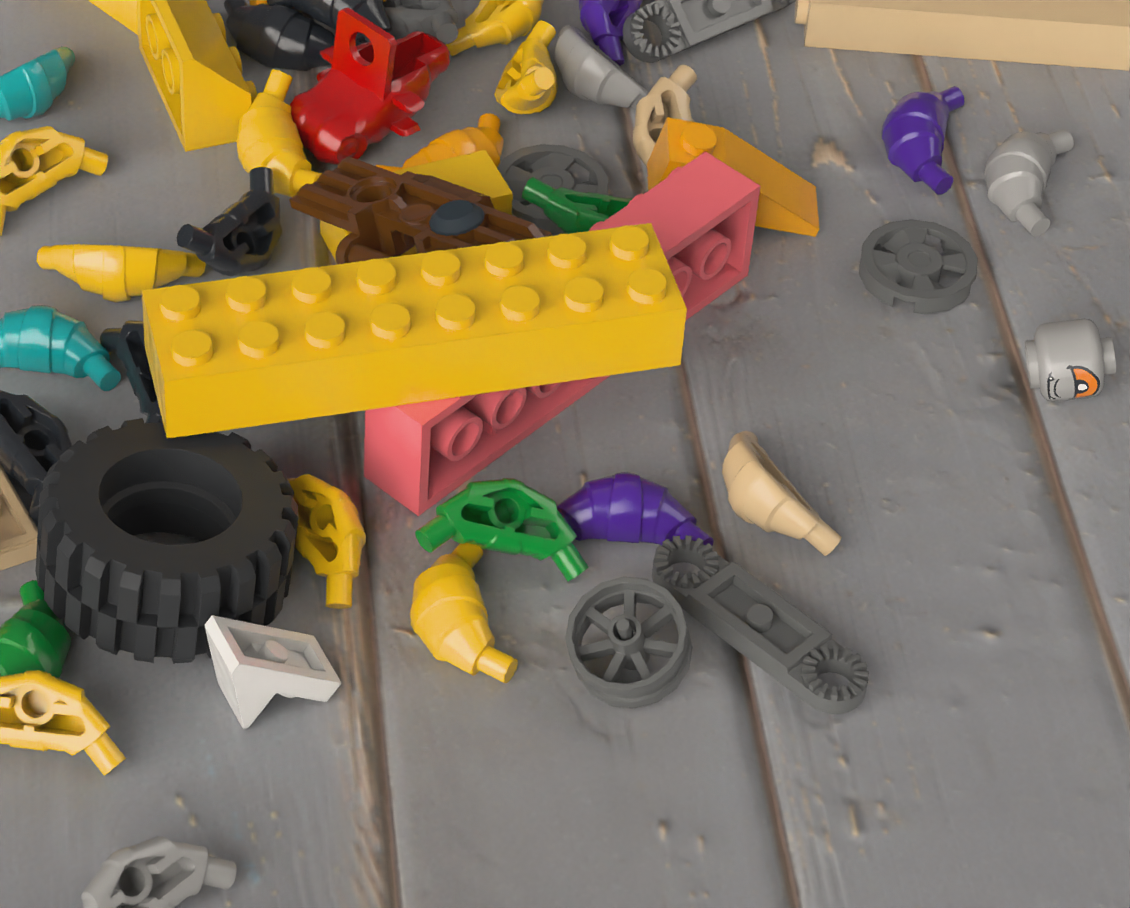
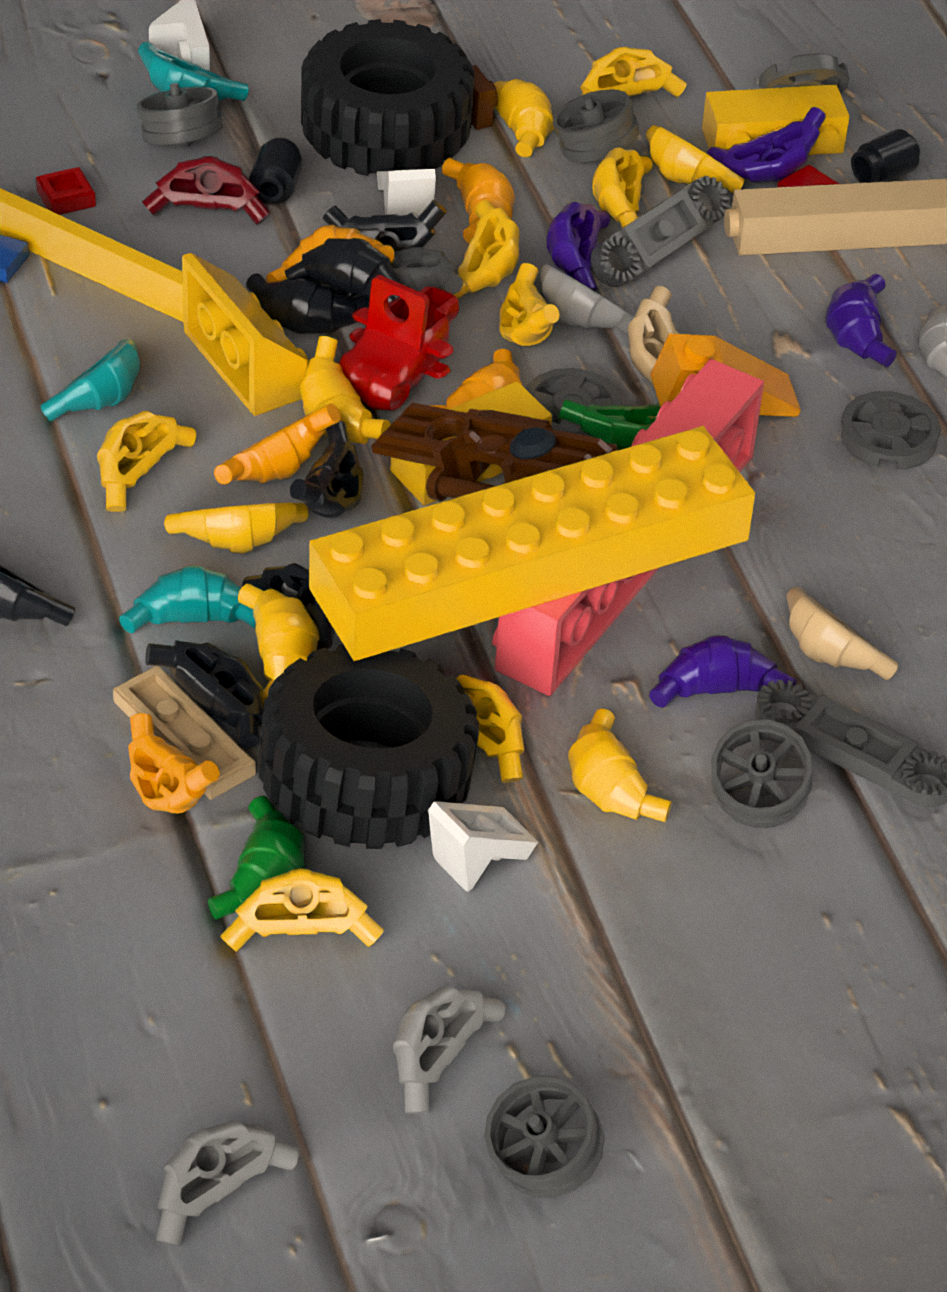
camera: 10 degrees left, 0 degrees up
green piece [415,478,589,582] -> none
none -> light orange piece [214,403,341,484]
none -> yellow piece [238,584,319,707]

